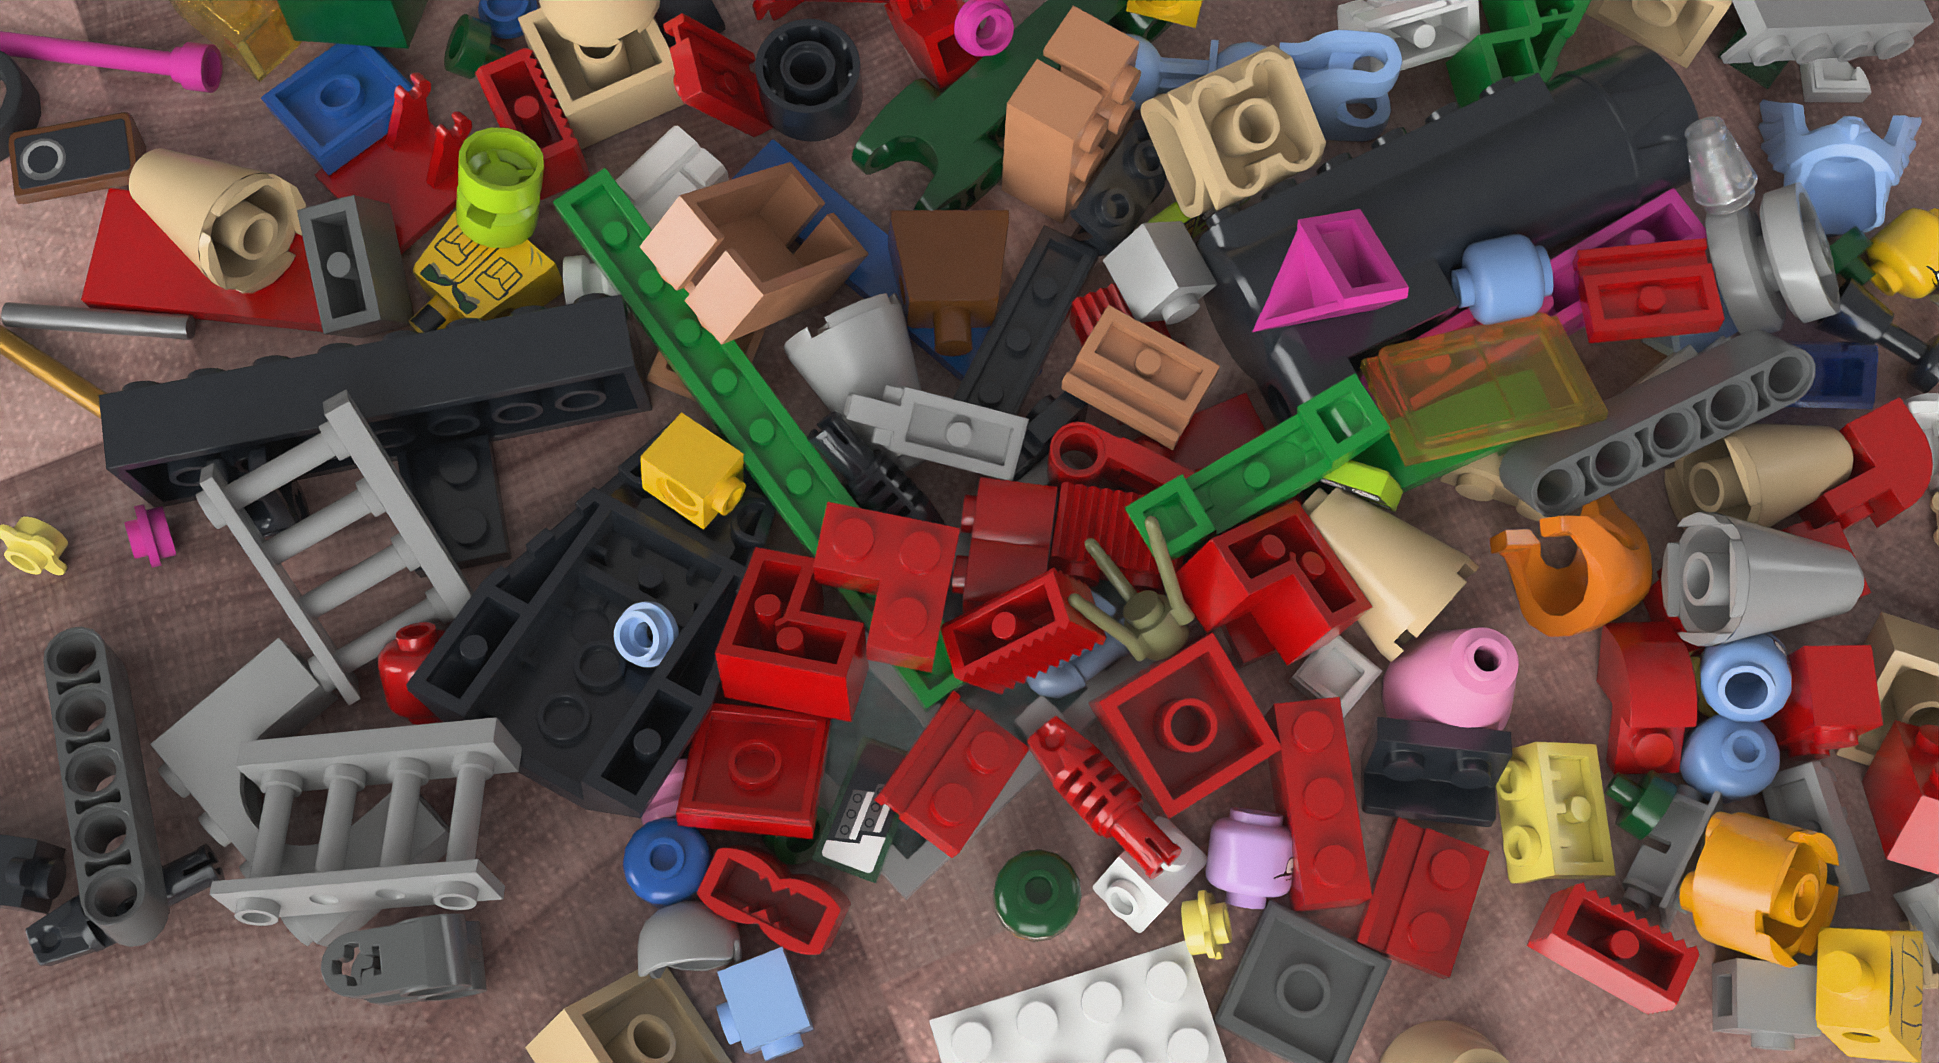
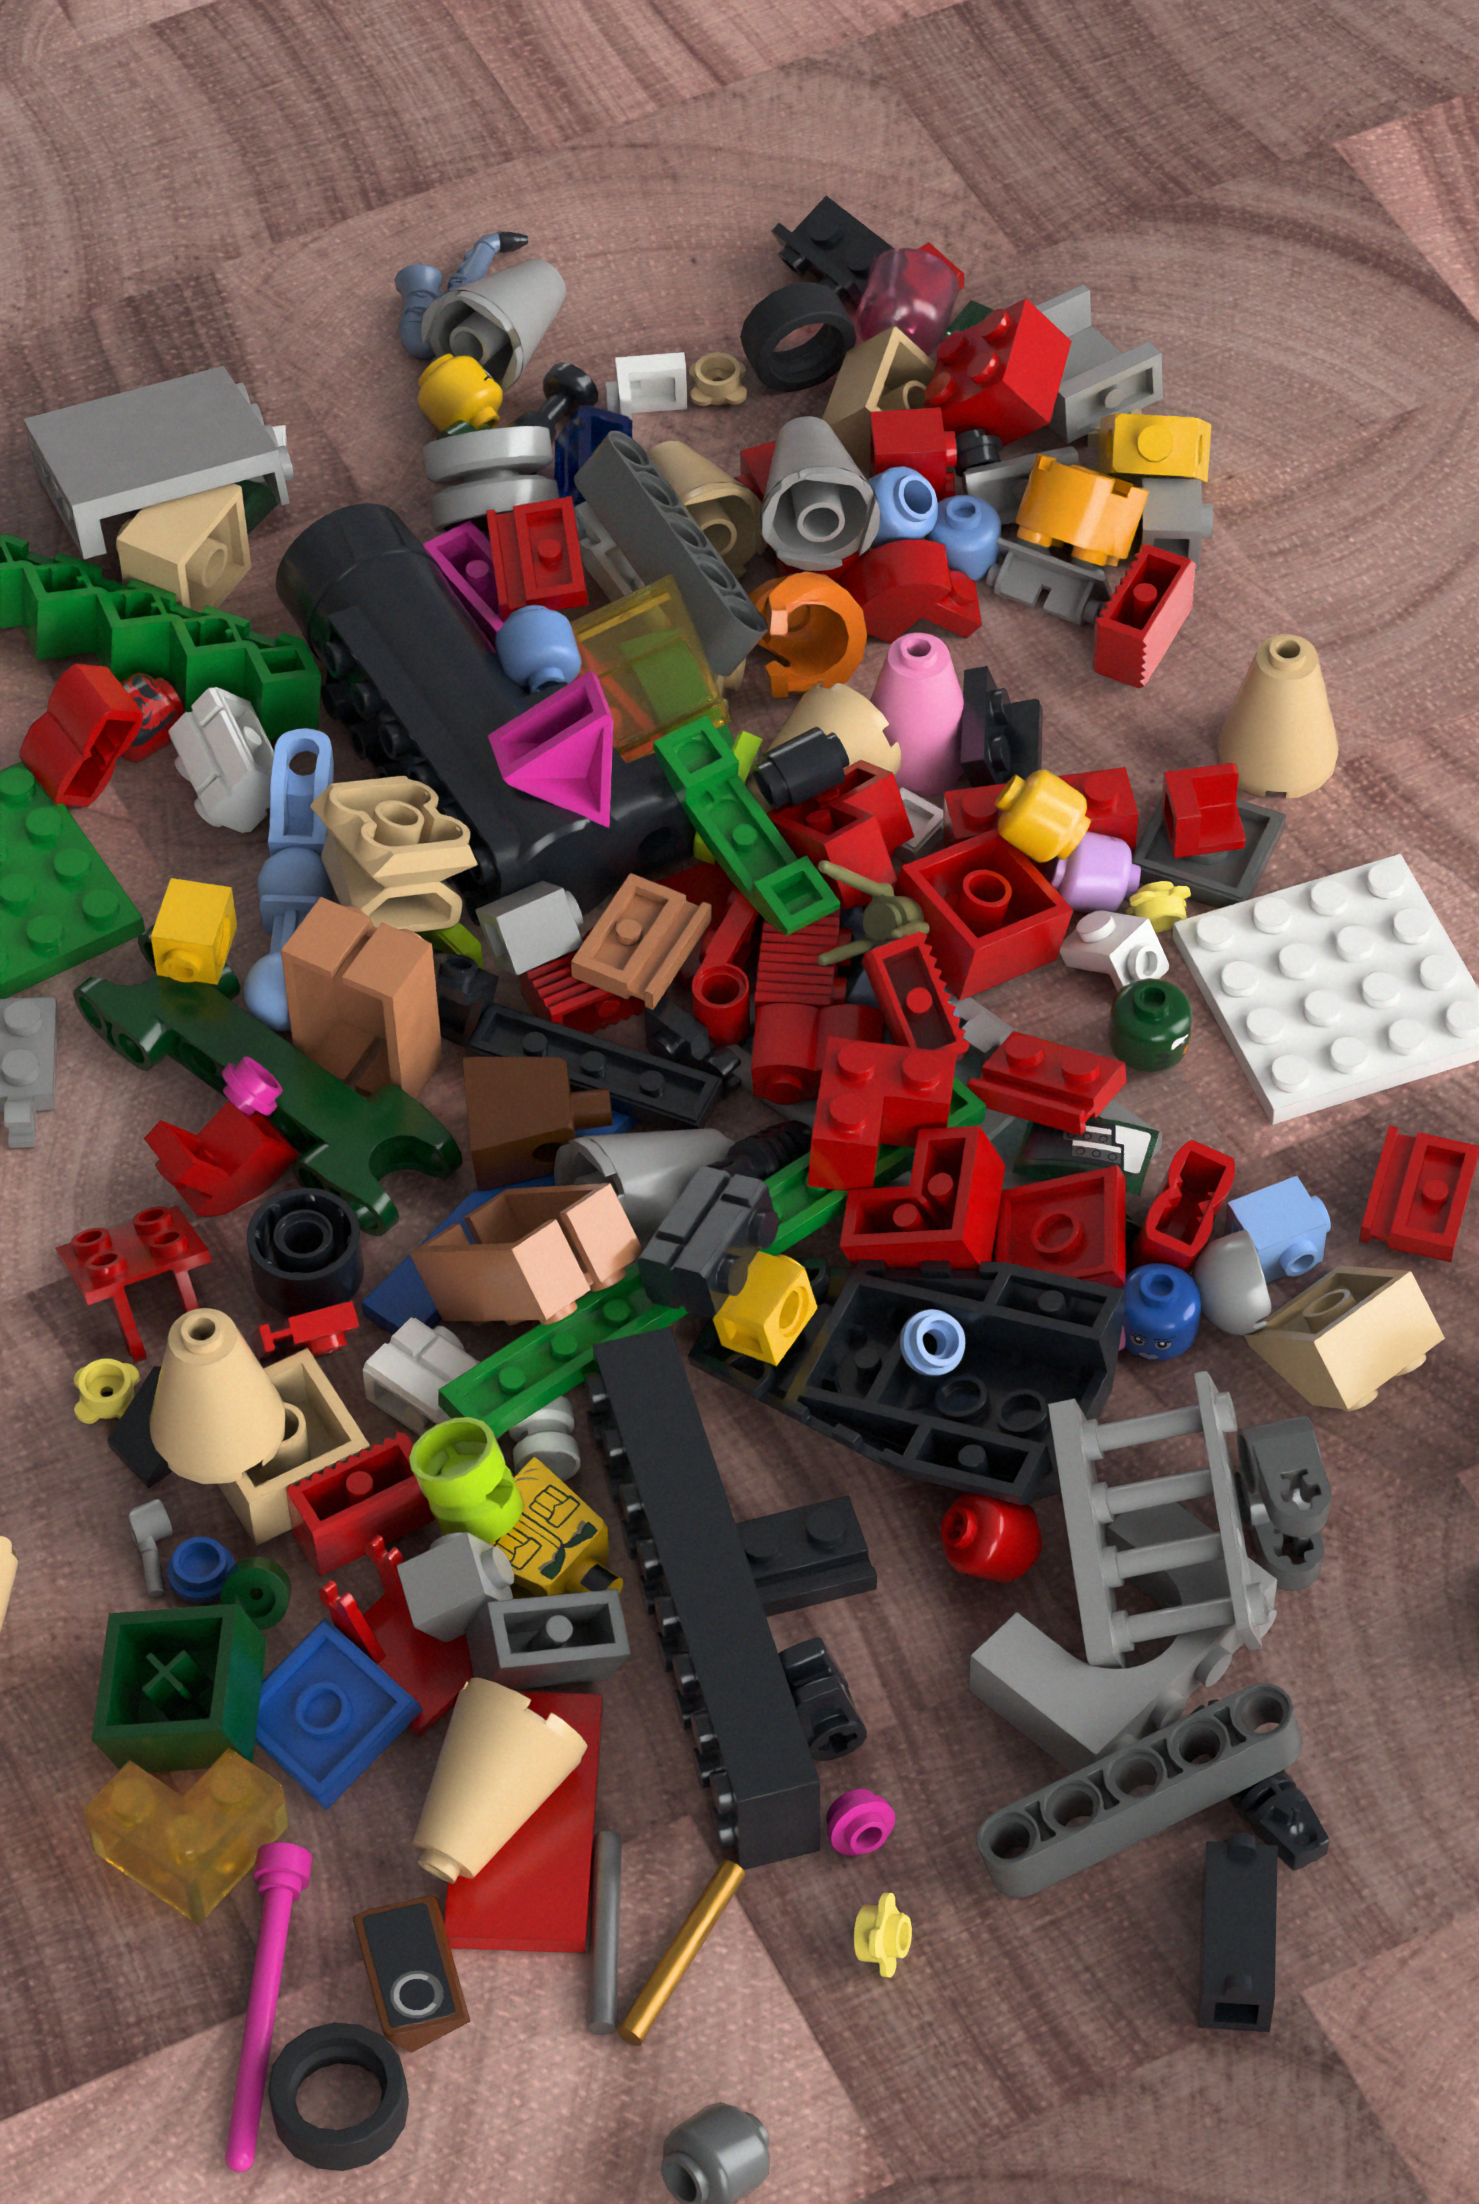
camera: 90 degrees left, 20 degrees down
light grey fence [196,389,474,705] -> none
light grey hinge [842,385,1029,481] -> none
red hinge [1027,716,1182,879] -> none
red plate [1353,817,1490,980] -> none
light yellow bracket [1495,742,1616,883] -> none
dark green tile [1604,770,1677,840] -> none
clear cone [1685,116,1758,215] -> none
light blue helmet [1758,99,1922,238] -> none
red brick [1798,397,1933,531] -> none
none -> light grey brick [397,1532,514,1643]
none -> black brick [636,1165,779,1318]
none -> black brick [752,727,850,810]
none -> black plate [954,429,1003,477]
none -> yellow head [994,769,1091,863]
none -> red panel [1161,763,1246,858]

